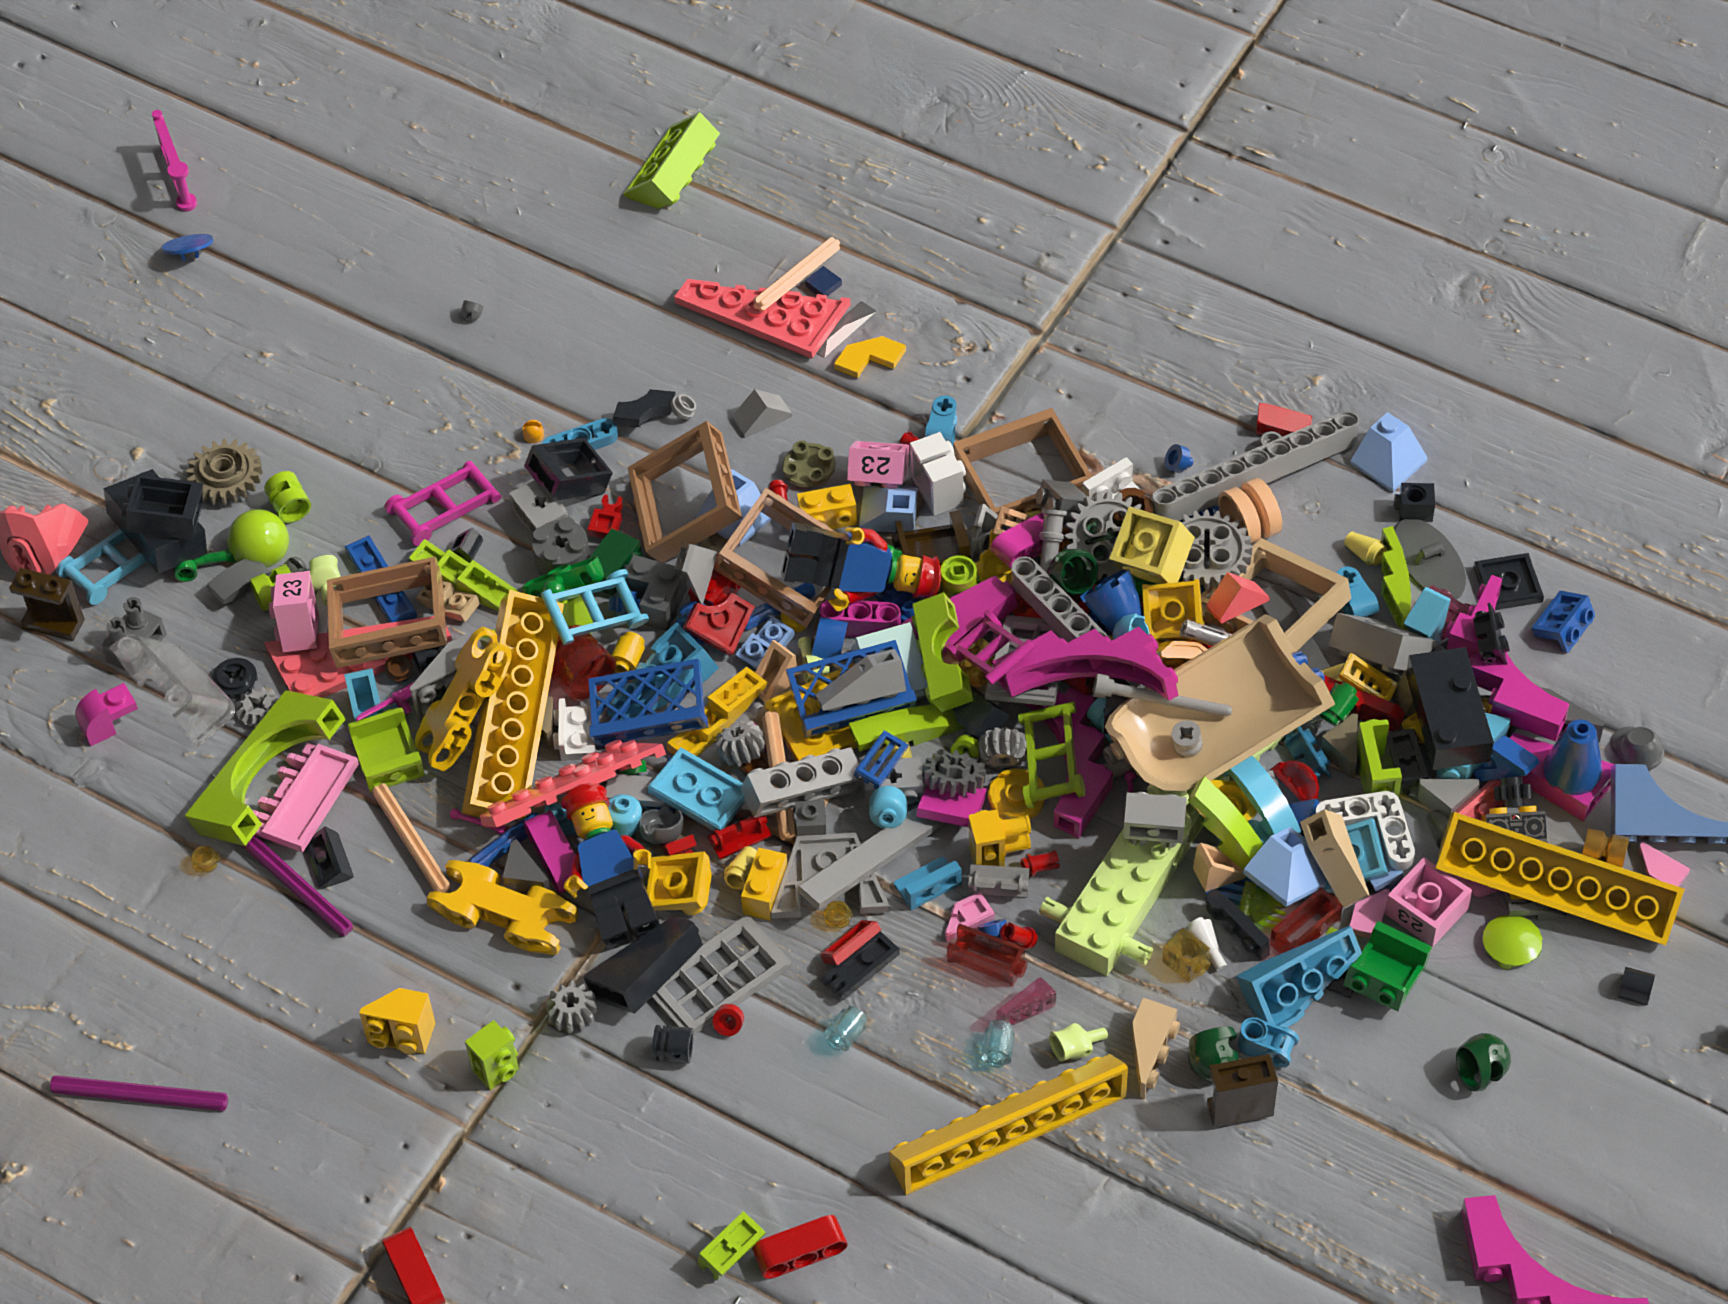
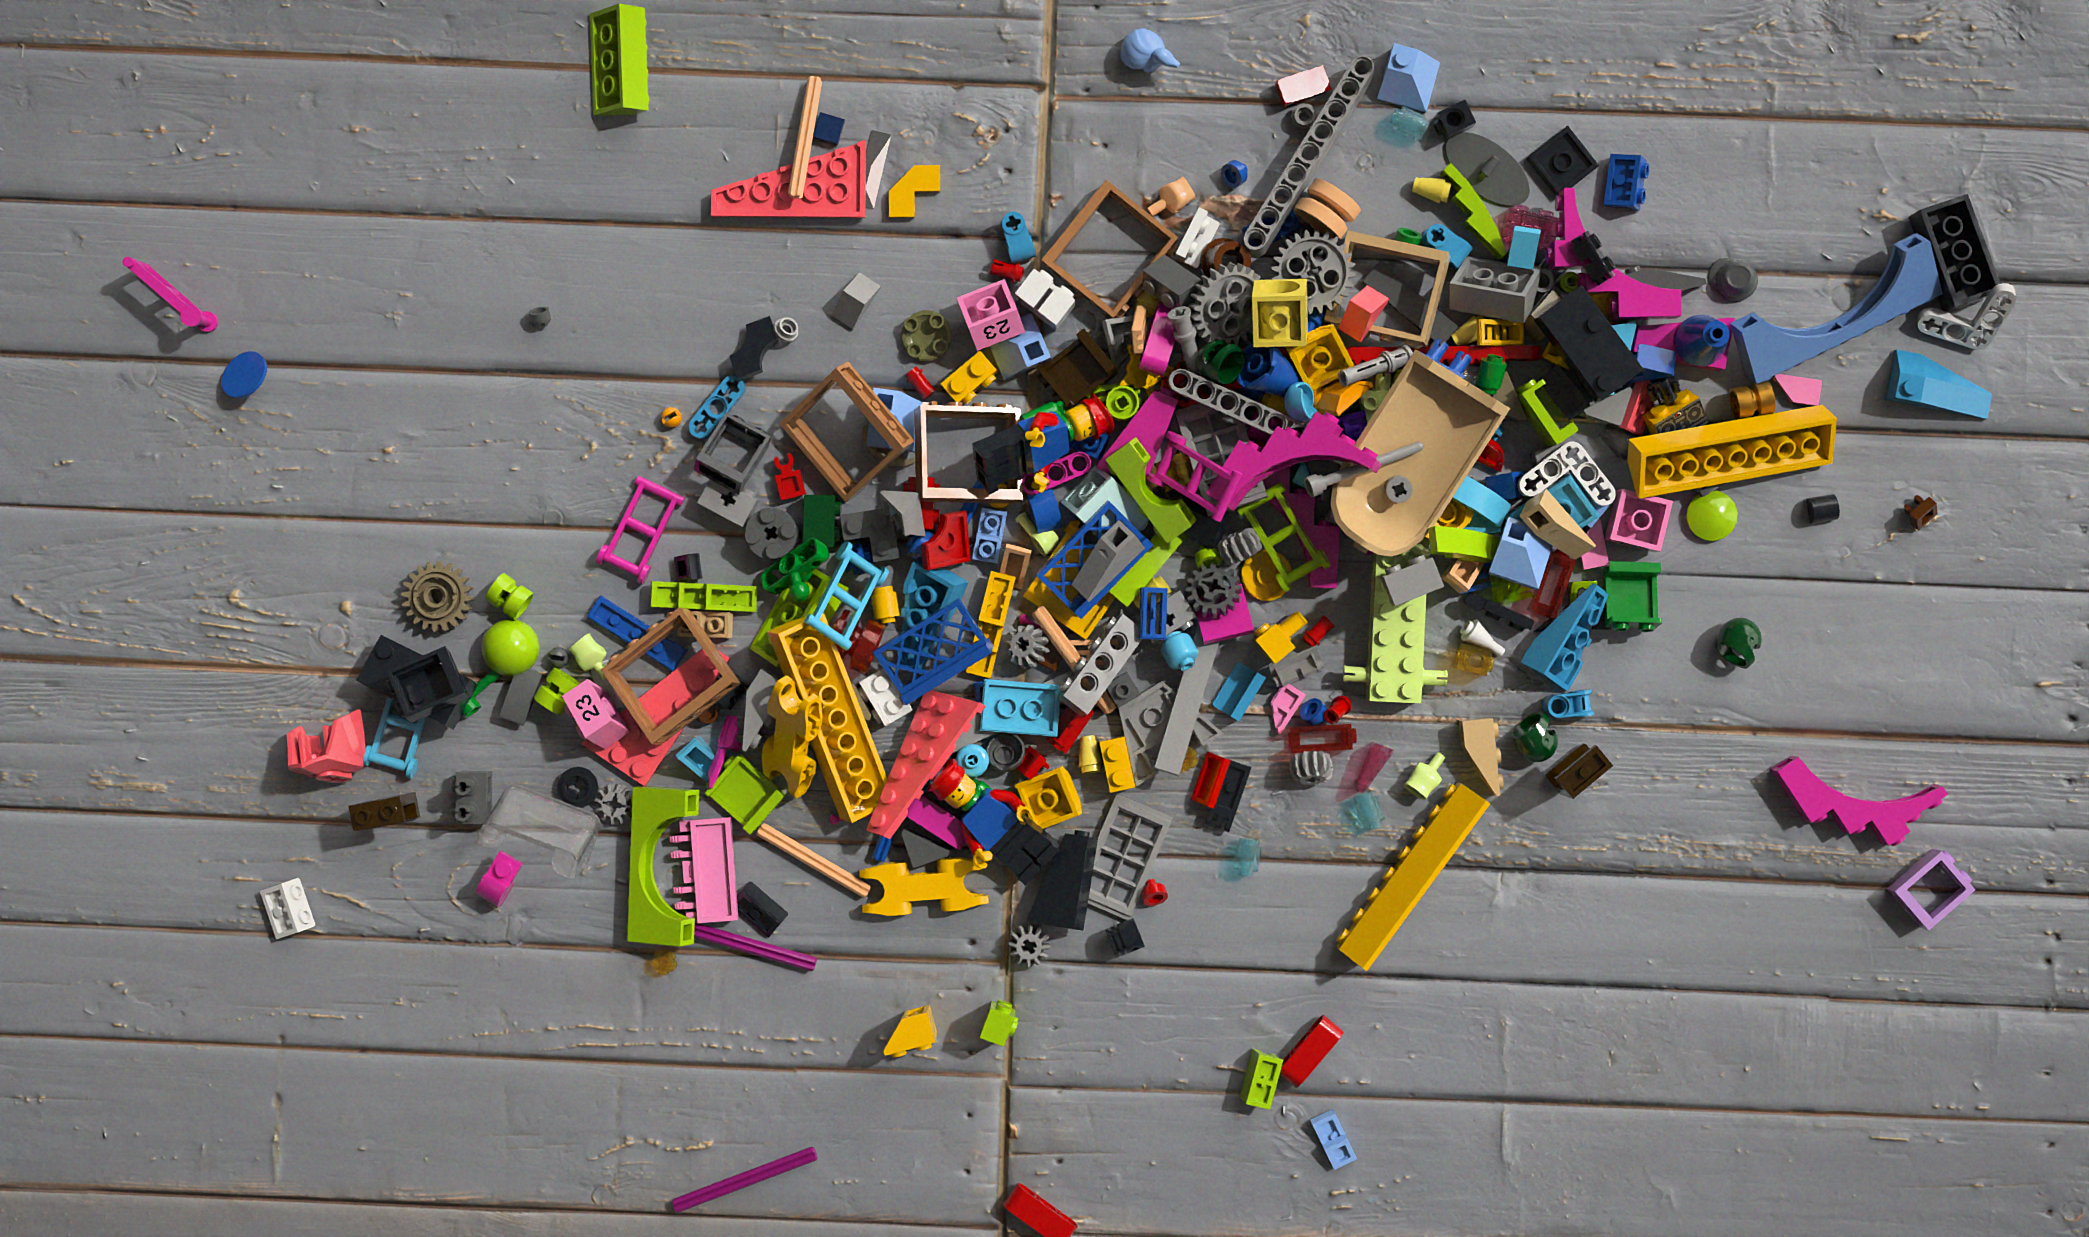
camera: 35 degrees left, 35 degrees up
none -> light blue hair [1120,28,1180,72]
none -> light nougat piece [1147,176,1196,217]
none -> light grey gear [1289,750,1333,786]
none -> clear light blue brick [1389,106,1430,140]

